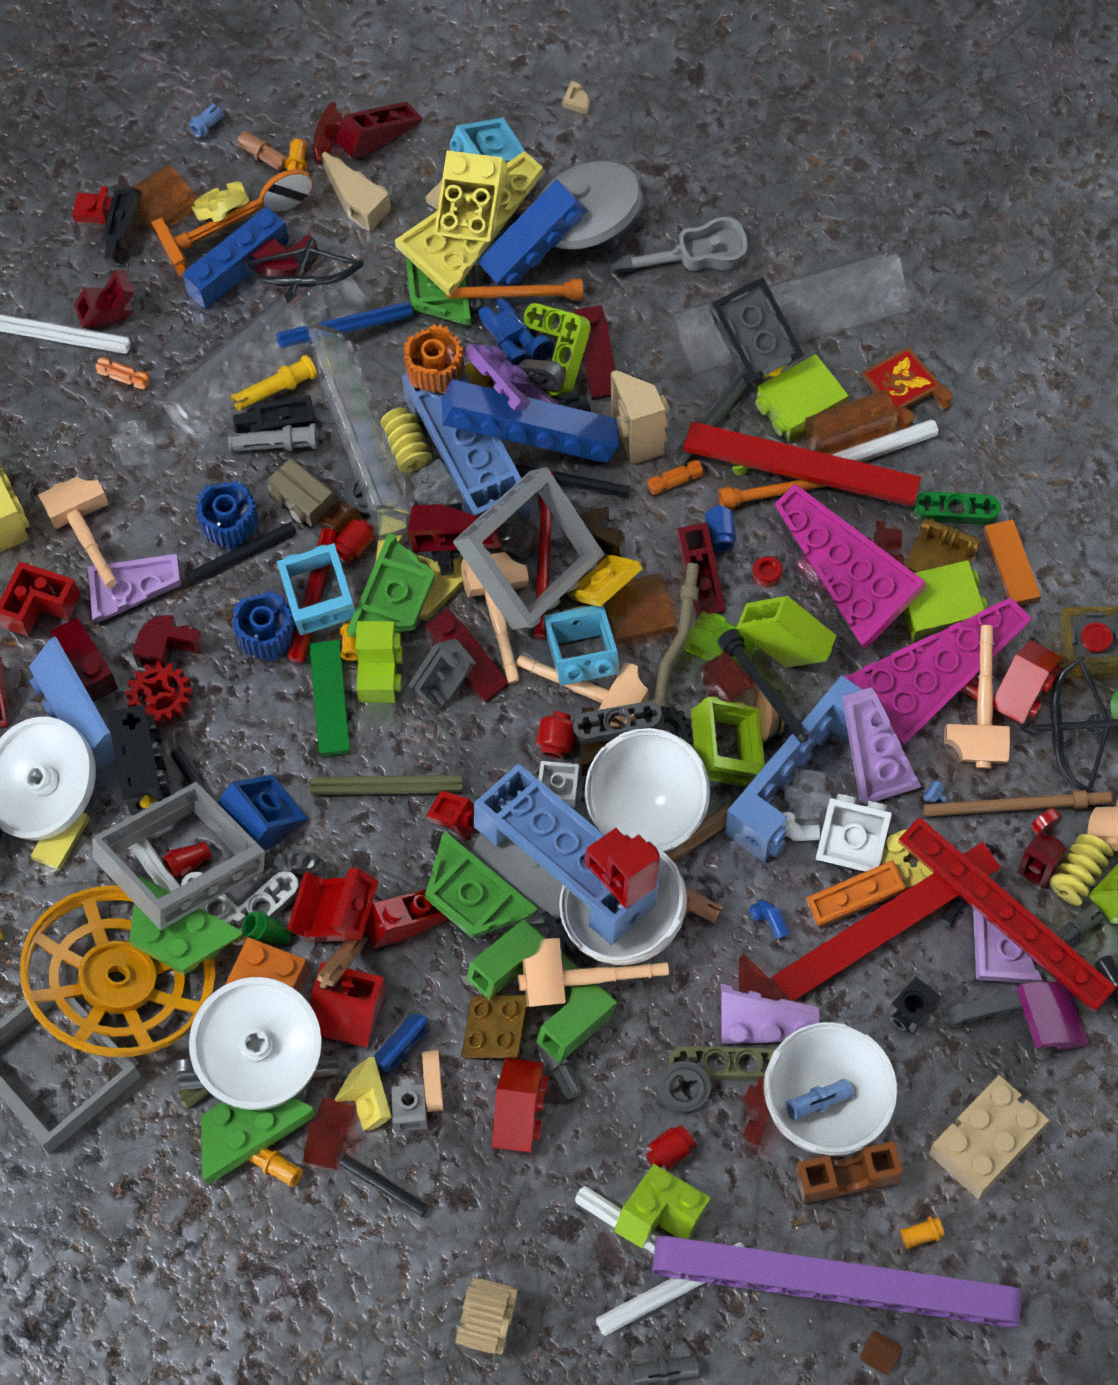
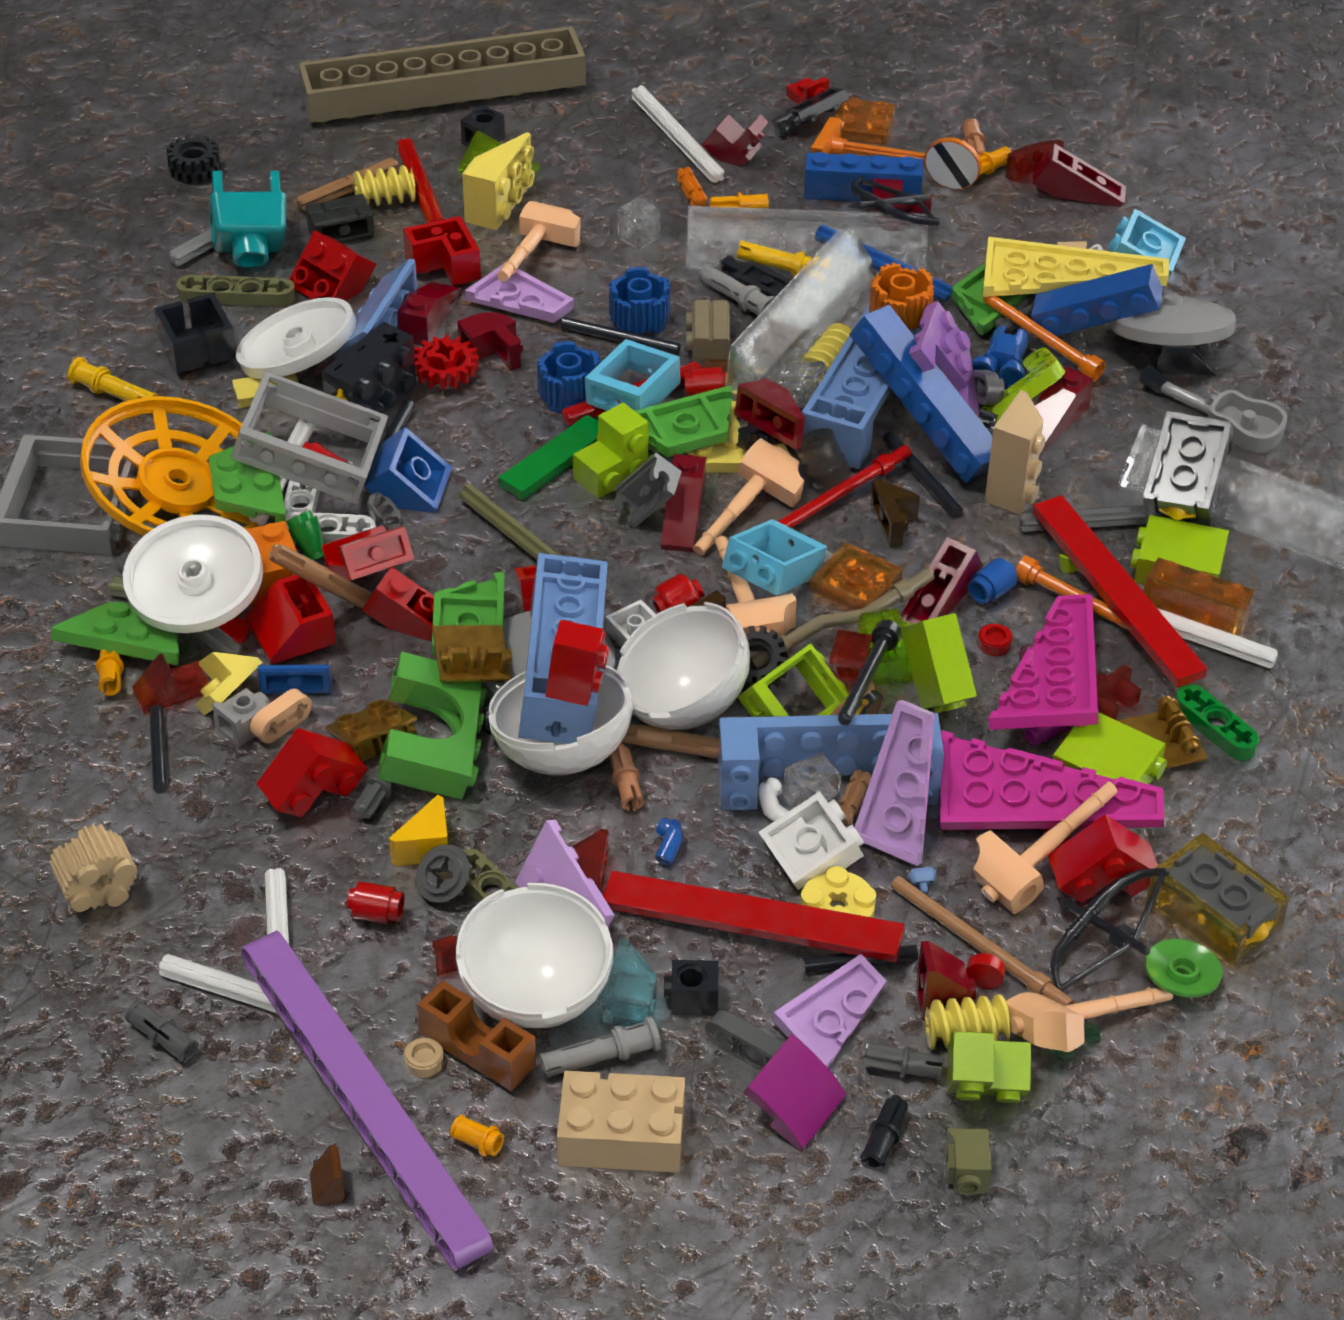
camera: 45 degrees right, 20 degrees down
medium blue pin [189,104,224,137] -> none
light yellow plate [192,182,249,222] -> none
tan slope [322,152,391,232] -> none
light yellow slope [434,151,507,243] -> none
light grey window [453,467,605,629] -> none
light nougat piece [518,938,669,1007] -> none
tan tile [562,81,590,115] -> none
yellow tile [567,554,643,607] -> none
dark grey beam [573,701,664,744] -> none
lime brick [614,1164,711,1249] -> none
orange axle [647,460,703,495] -> none
medium blue pin [786,1079,853,1120] -> none
orange tile [806,860,907,929] -> none
flag [861,347,953,429] -> none
red tile [898,816,1117,1013] -> none
orange tile [983,519,1041,606] -> none
red piece [1081,622,1113,653] -> none
none -> yellow slope [389,795,448,866]
none -> tan tile [404,1038,444,1078]
none -> pearl gold hinge [432,625,512,682]
none -> light grey pin [539,1016,661,1079]
none -> clear light blue slope [597,938,657,1027]
none -> light orange axle [709,192,769,216]
none -> medium nougat axle [839,769,872,828]

